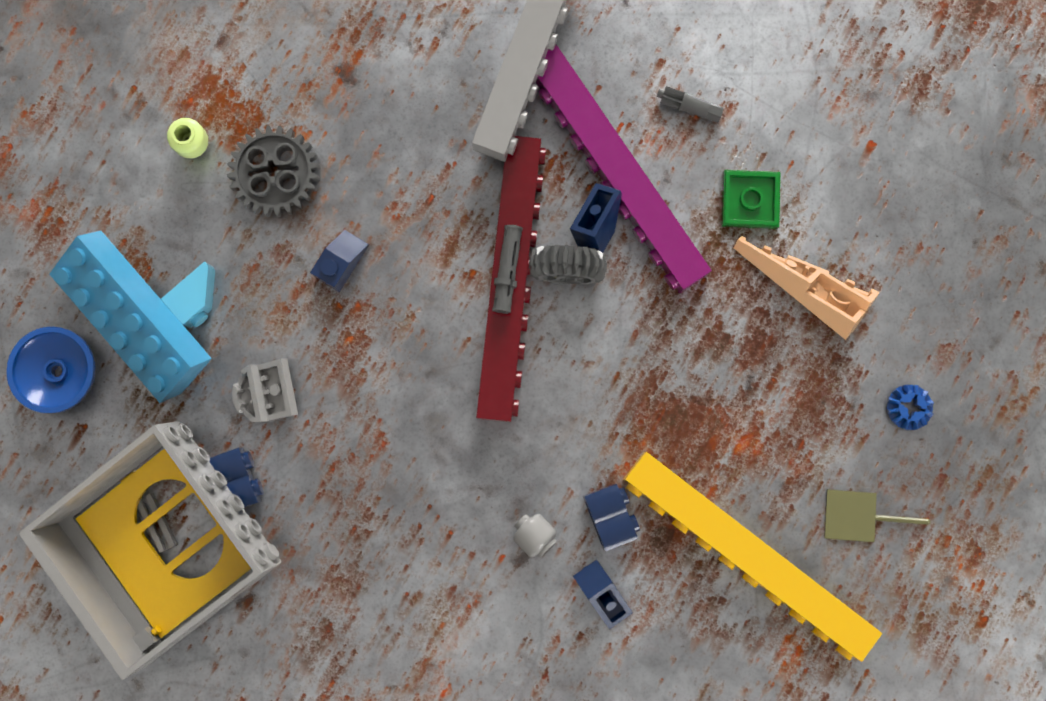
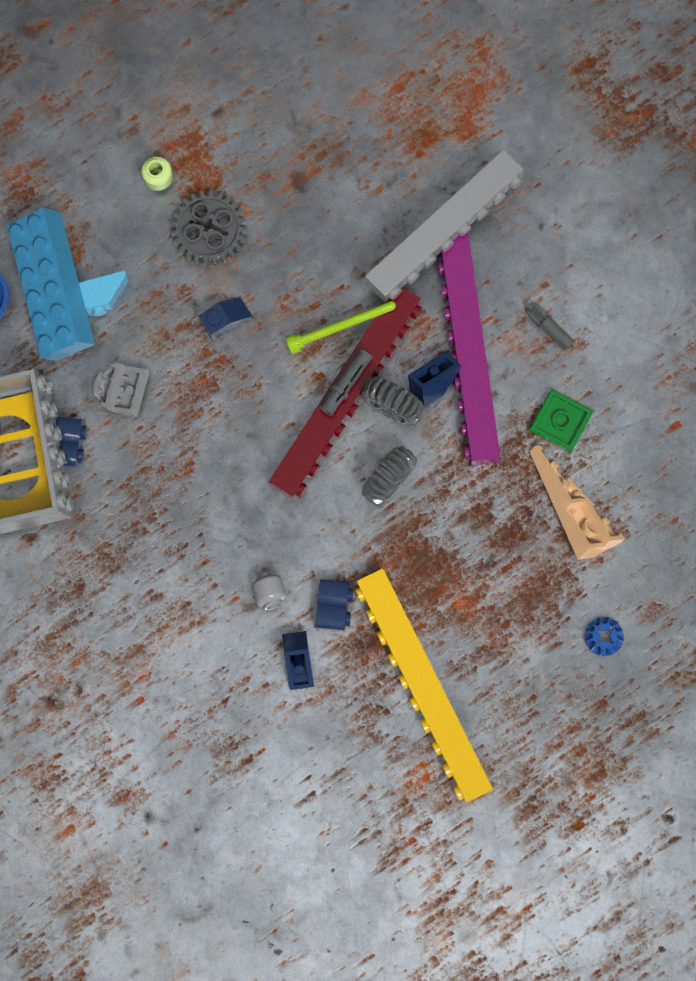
camera: 30 degrees right, 5 degrees down
olive piece [824,489,931,542] -> none
none -> lime piece [286,301,396,354]
none -> dark grey gear [362,446,417,506]

